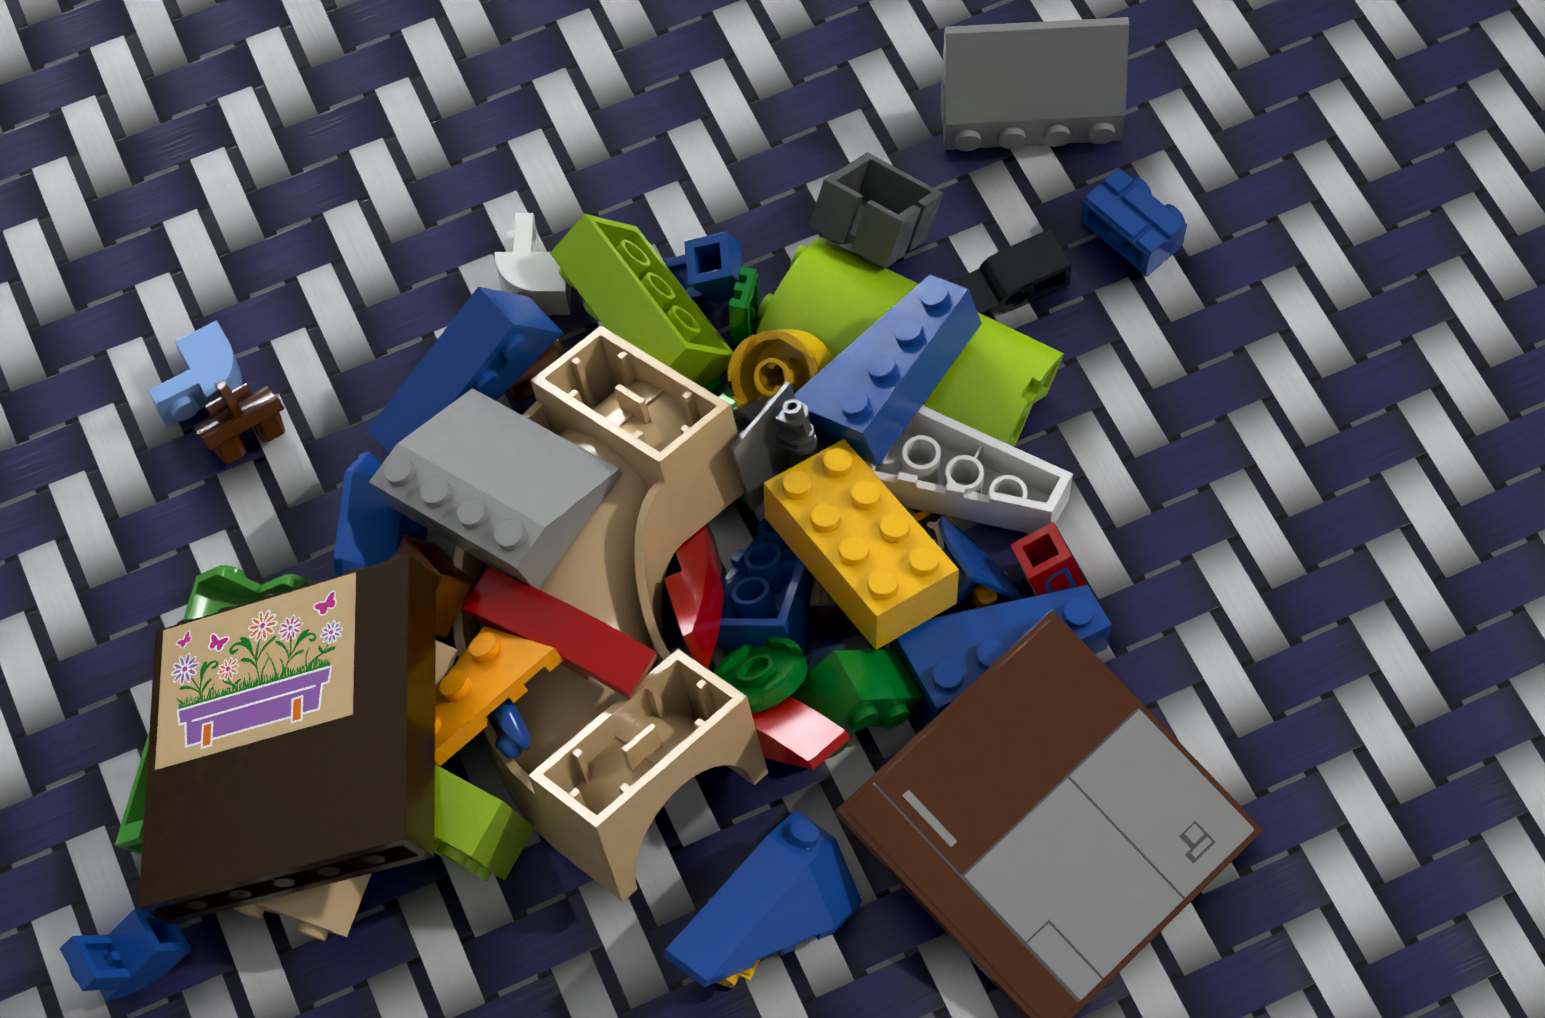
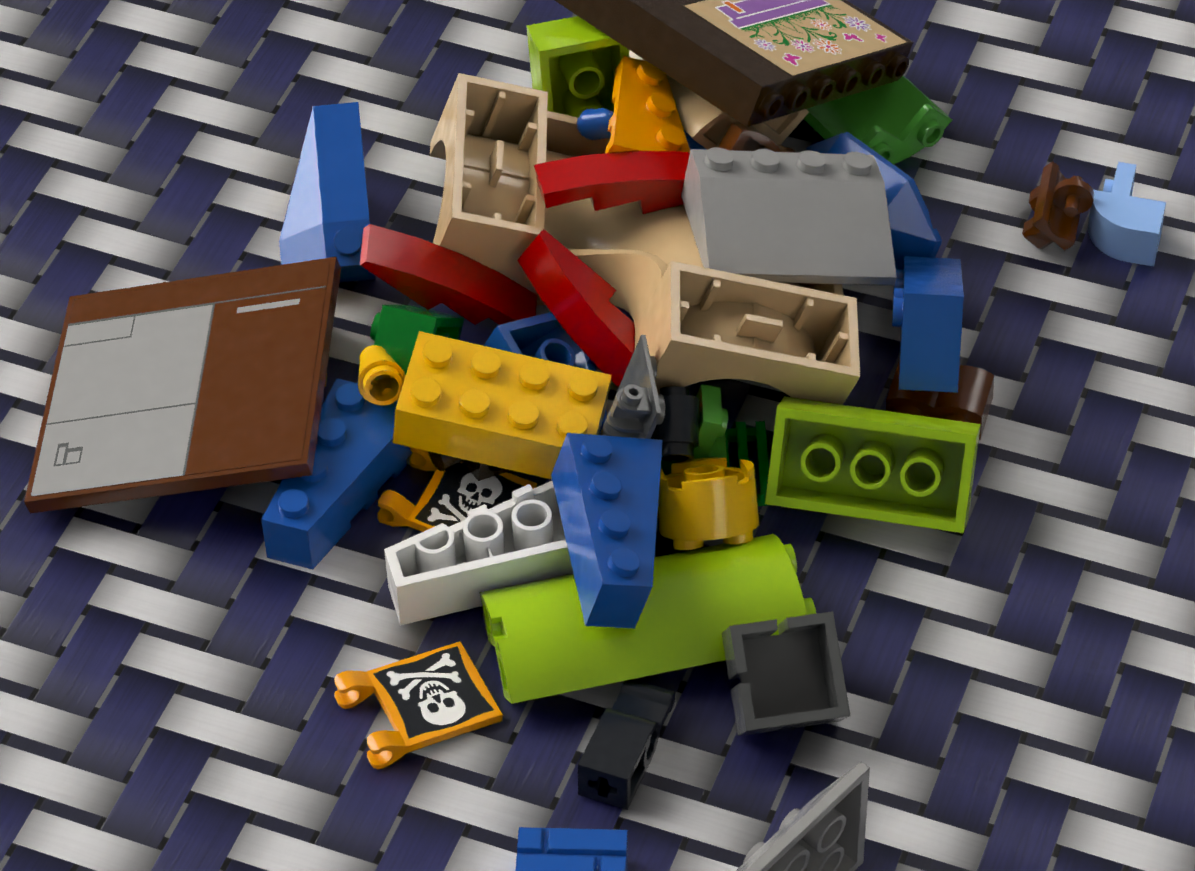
camera: 135 degrees right, 15 degrees down
white brick [494,213,571,315] -> none
blue brick [663,231,743,304] -> none
green tile [713,637,808,714] -> none
green tile [728,266,760,352] -> none
blue shield [938,514,1024,613] -> none
red brick [1010,522,1087,596] -> none
none -> flag [334,641,503,769]
none -> yellow cone [358,345,406,406]

